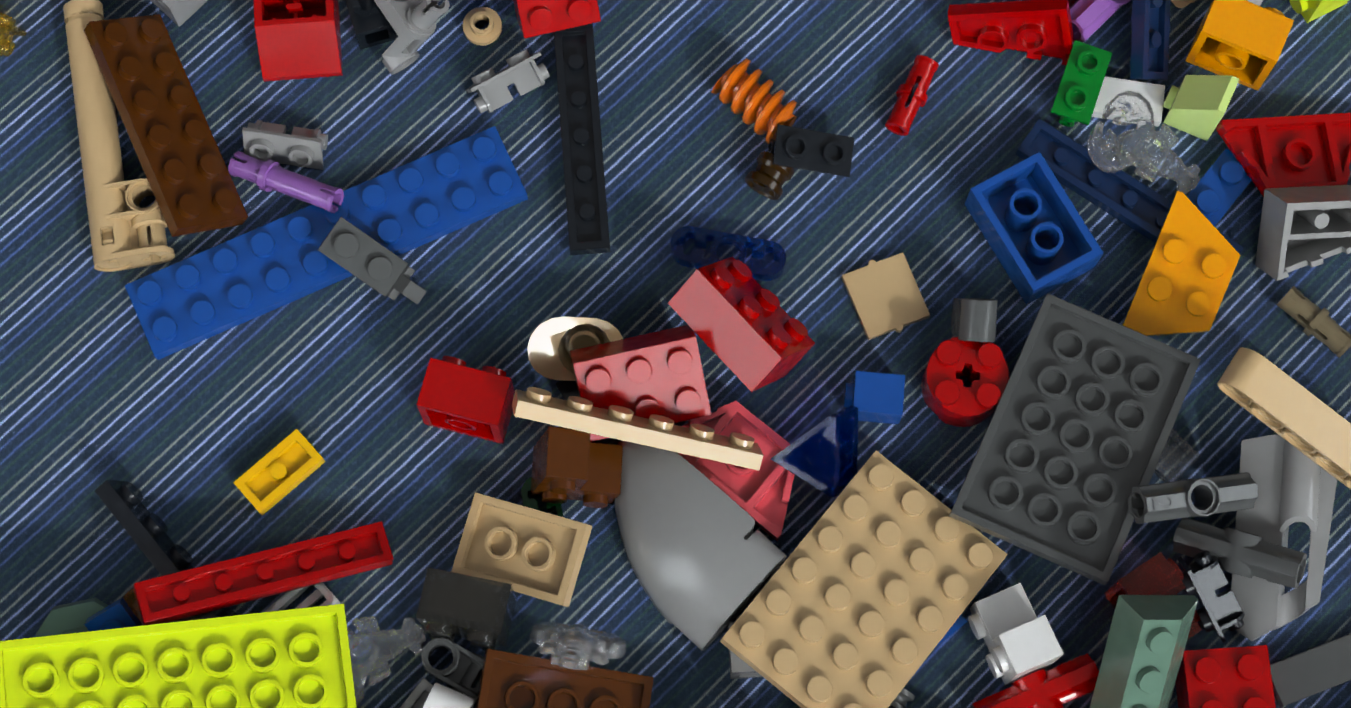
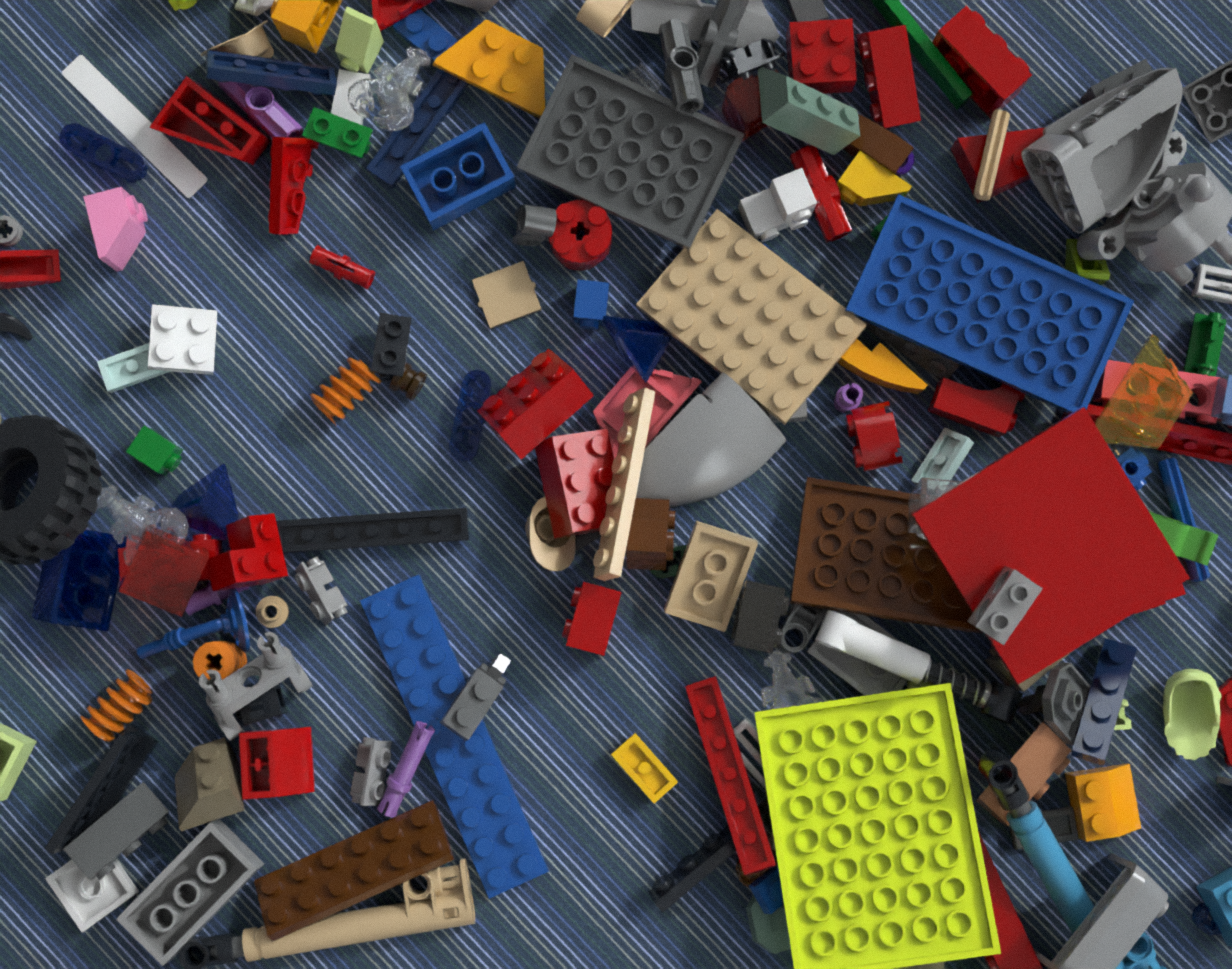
camera: 90 degrees left, 10 degrees up
clear animal [530,621,627,670] -> none

